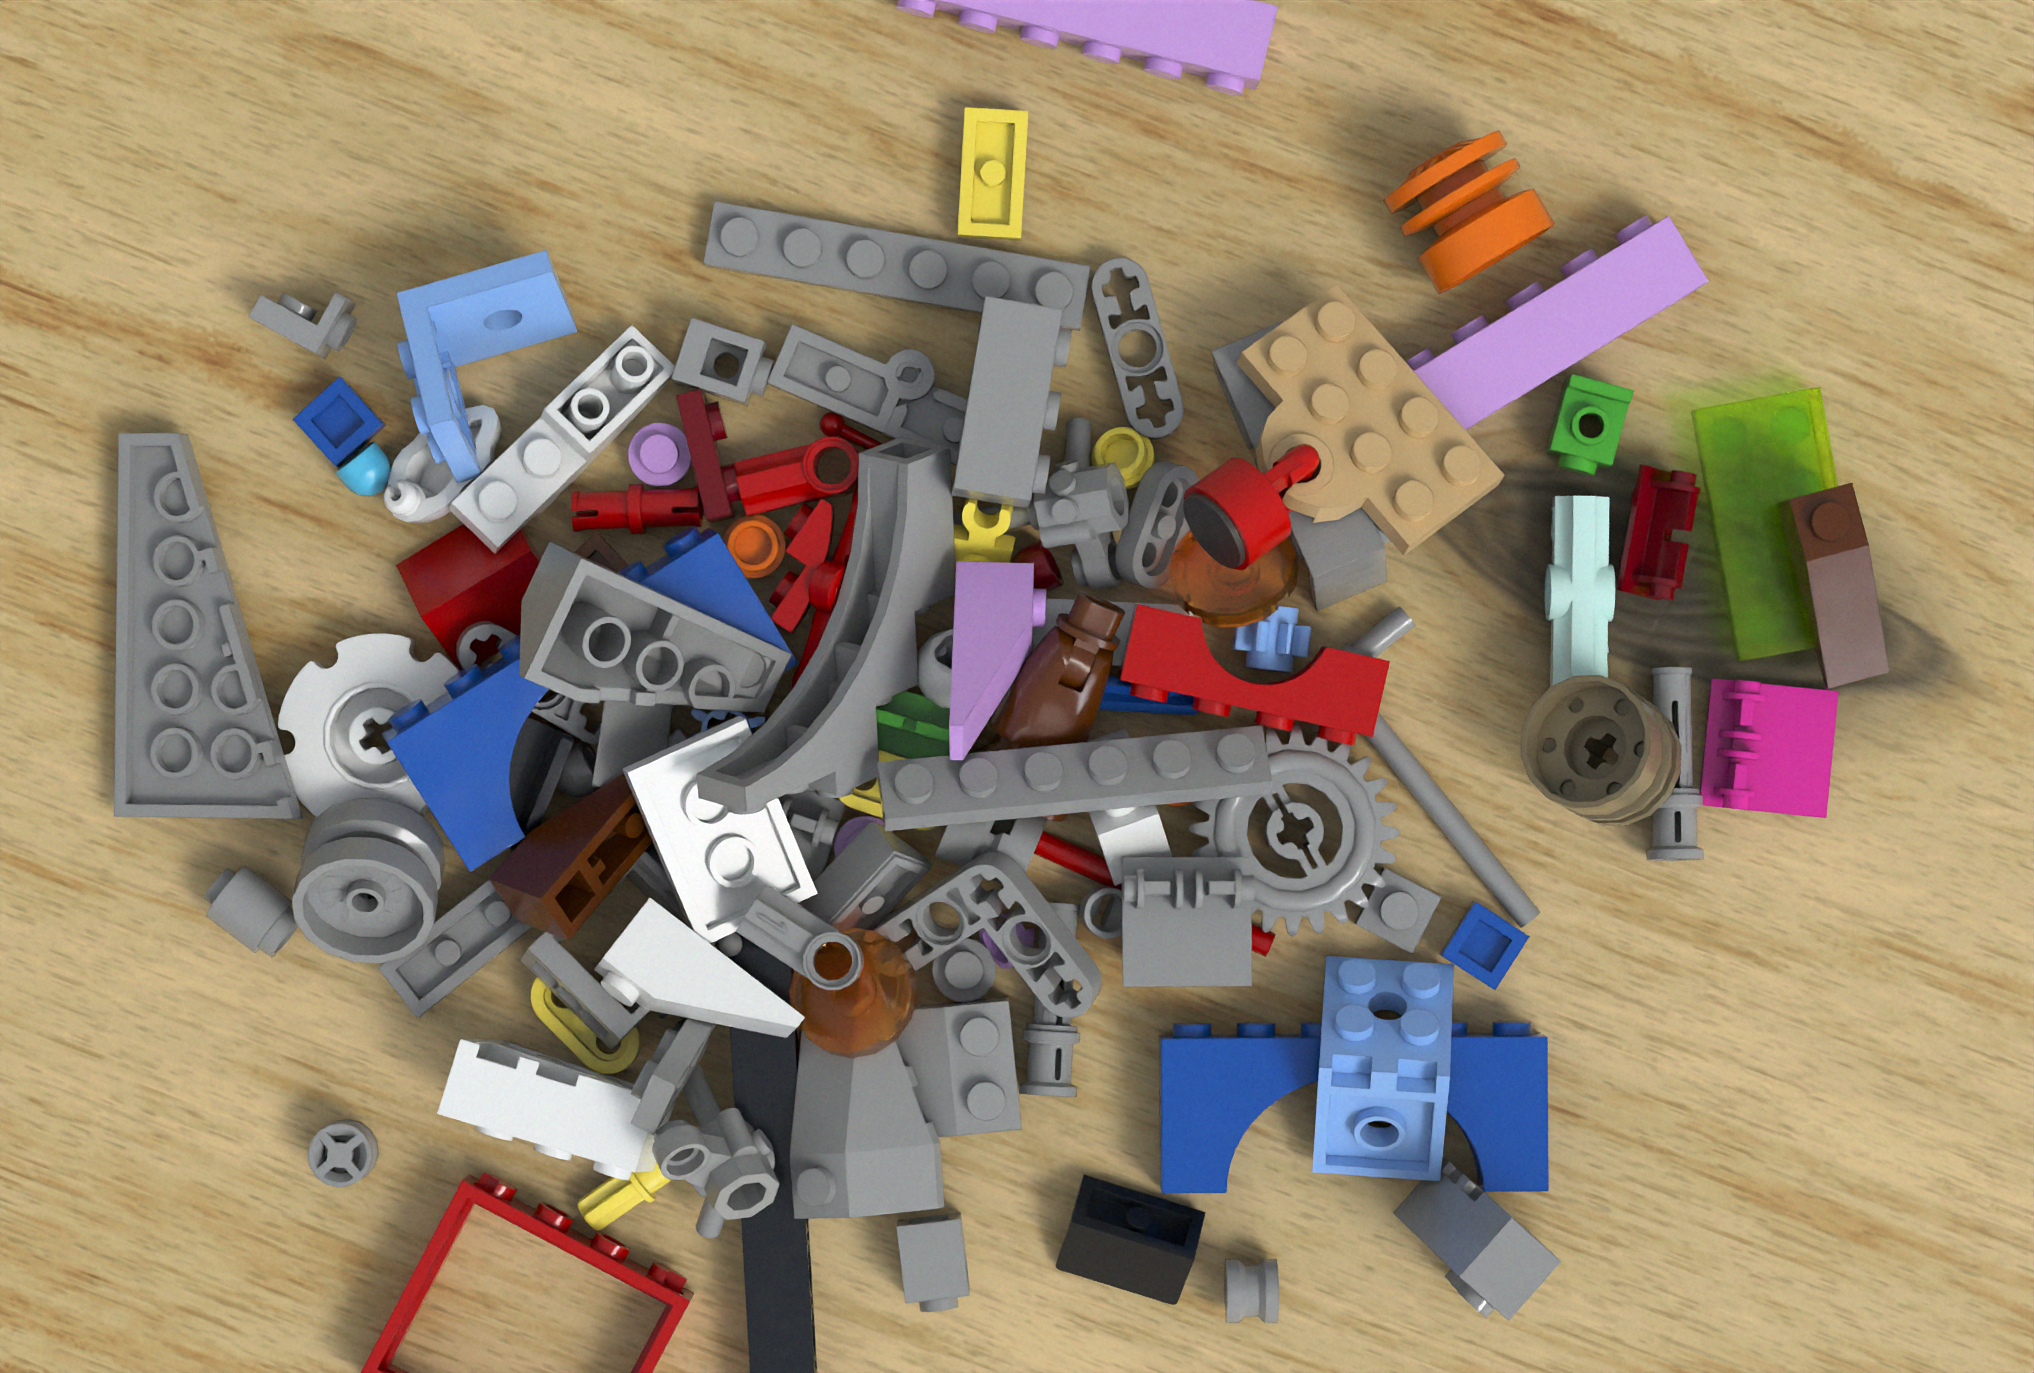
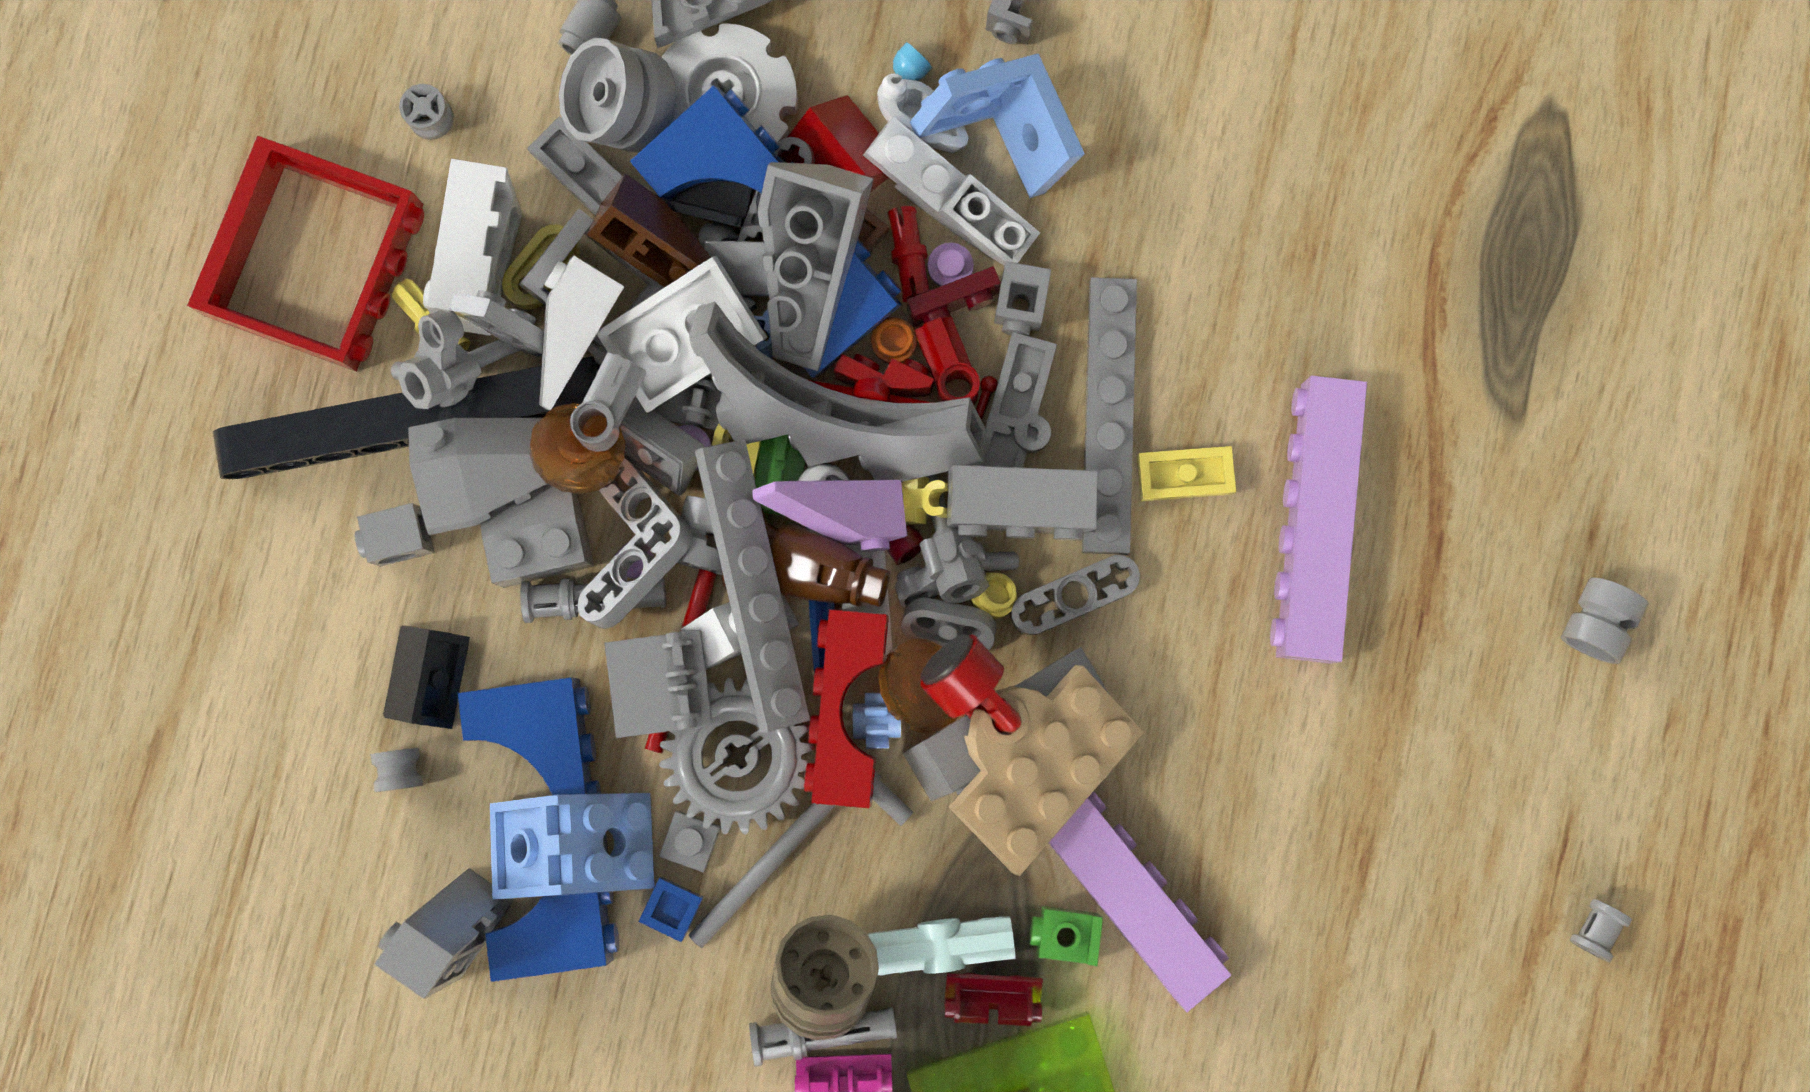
camera: 85 degrees right, 5 degrees down
blue plate [293,376,386,468] -> none
light grey plate [932,938,996,1002] -> none
light grey hinge [1079,885,1122,939] -> none
orange wheel [1383,130,1555,294] -> none

